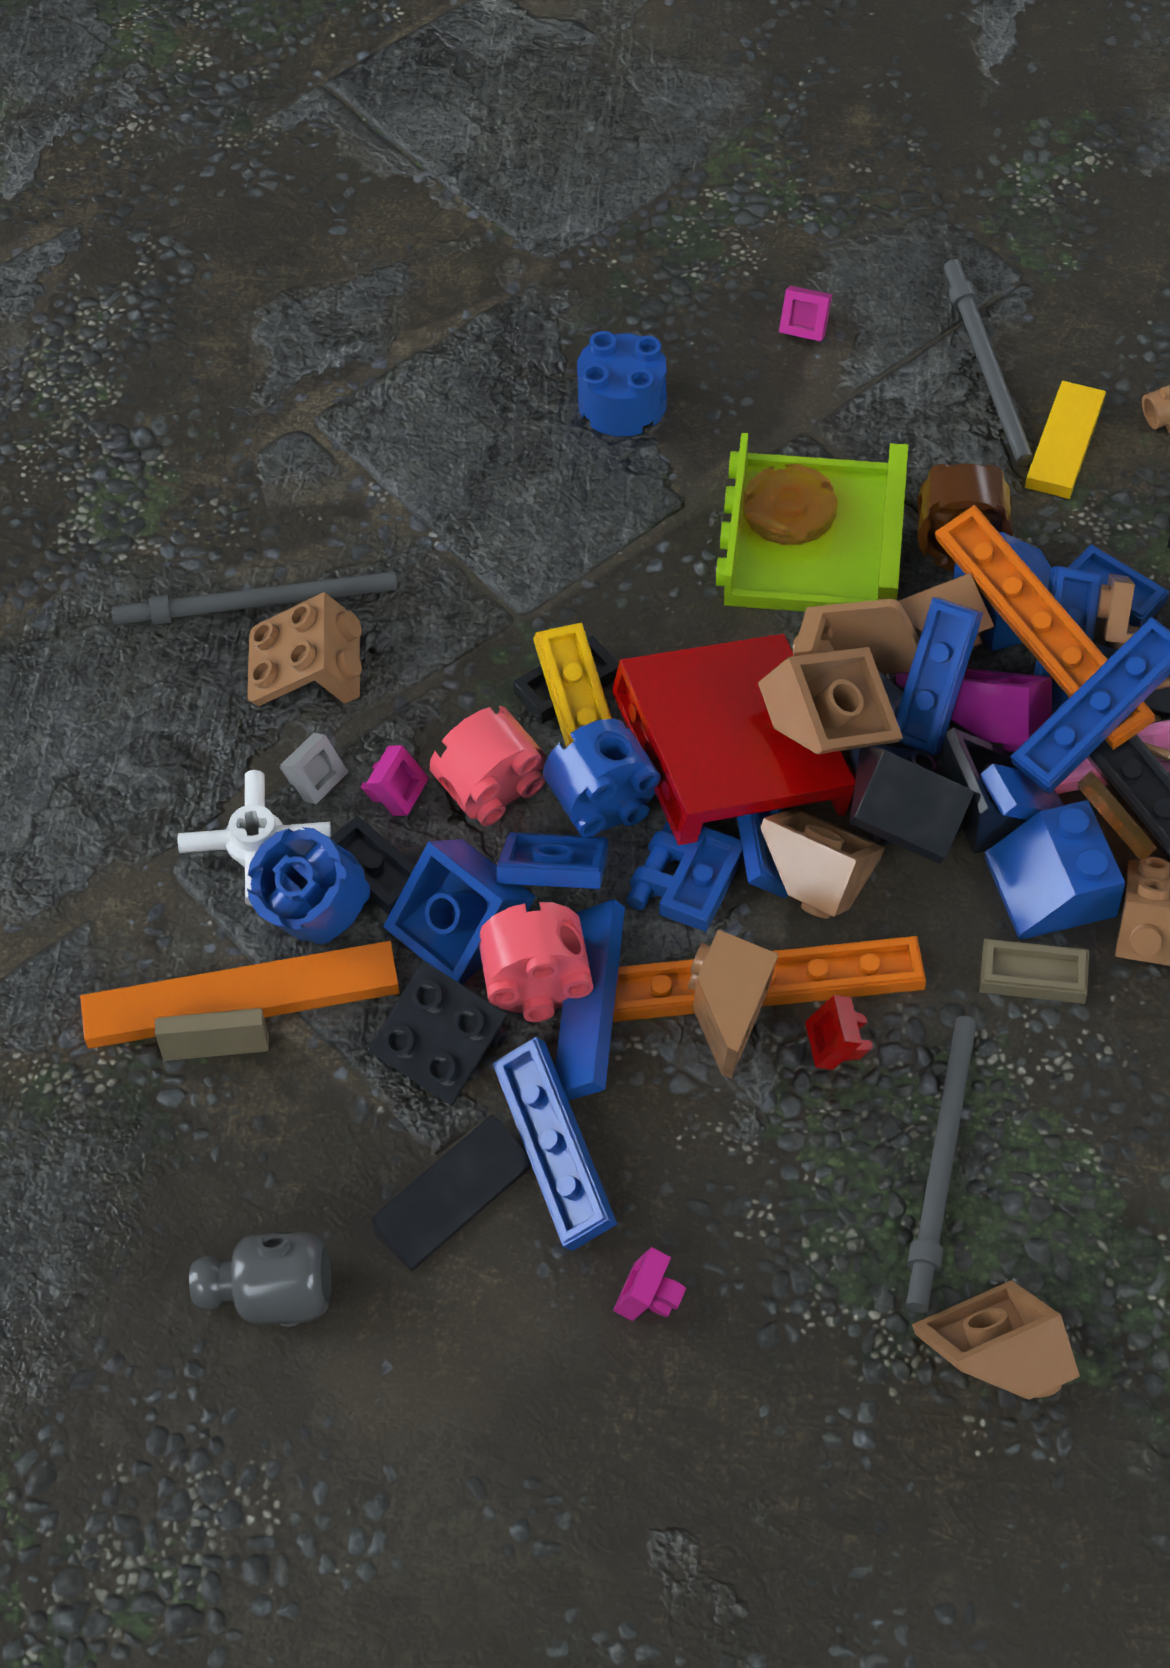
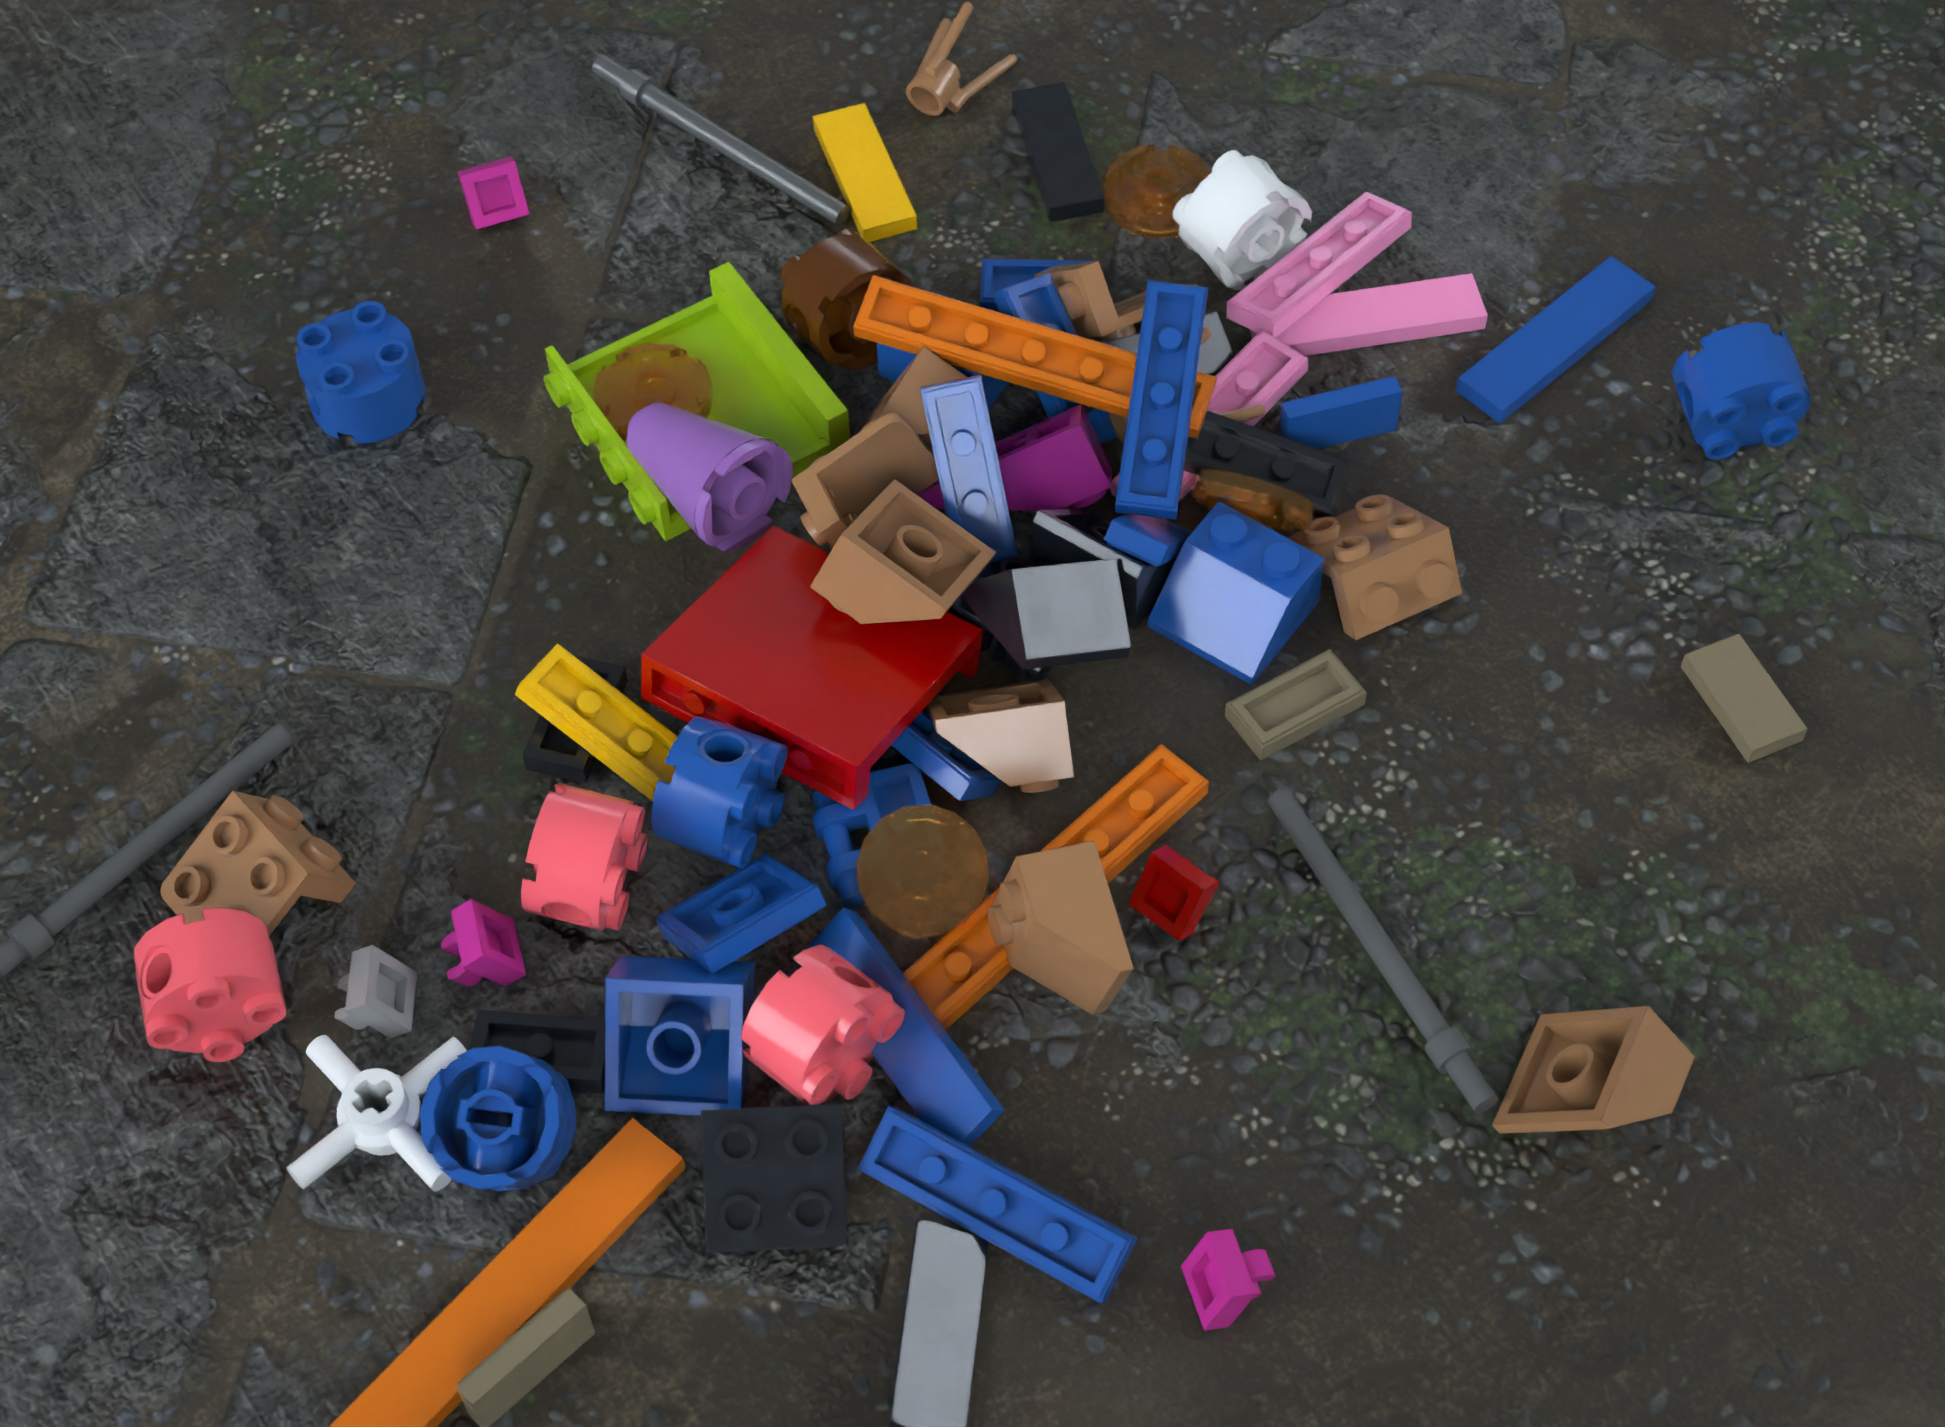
camera: 40 degrees left, 0 degrees up
none -> coral brick [134,907,286,1062]
none -> medium lavender cone [626,402,793,552]
none -> clear orange tile [855,804,989,939]

